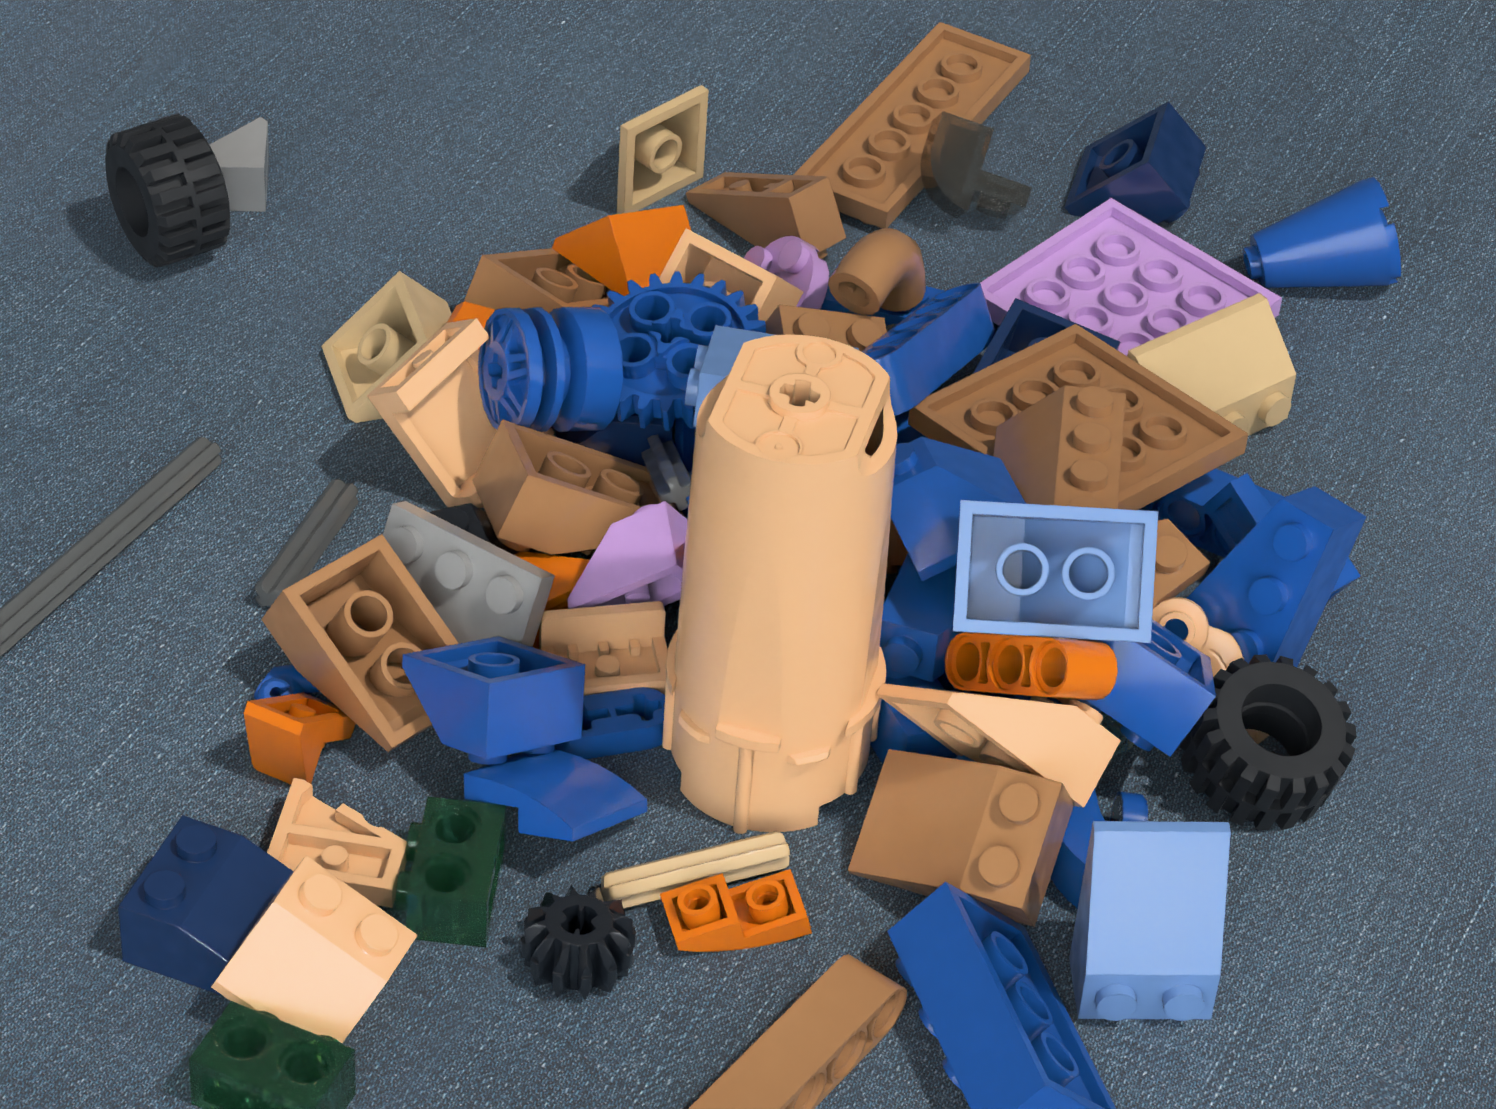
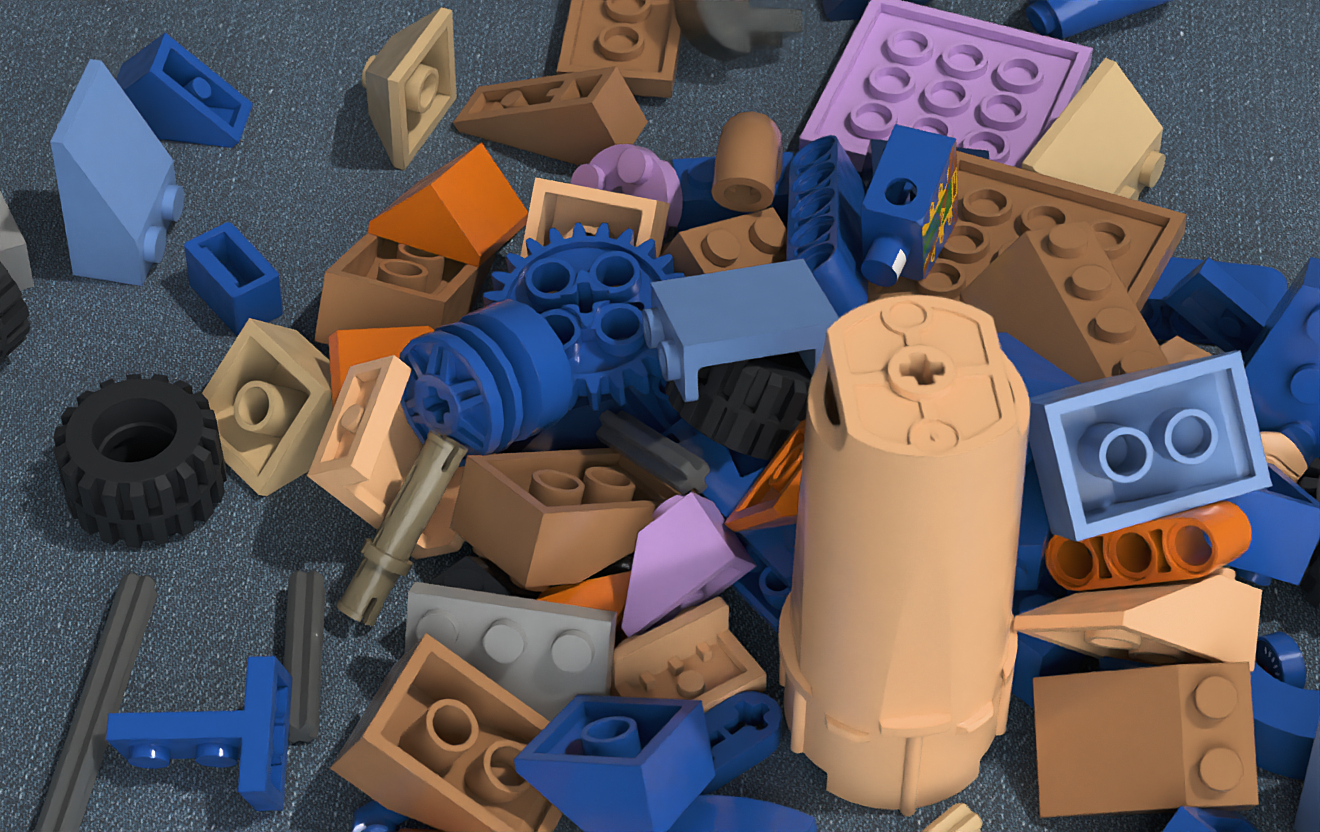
camera: 20 degrees left, 5 degrees up
none -> medium blue slope [50,59,184,286]
none -> black tyre [53,374,227,547]
none -> blue bracket [106,656,293,811]
none -> blue slope [116,33,253,148]
none -> blue piece [184,222,283,336]
none -> dark tan pin [336,430,468,626]
none -> blue torso [861,124,958,287]

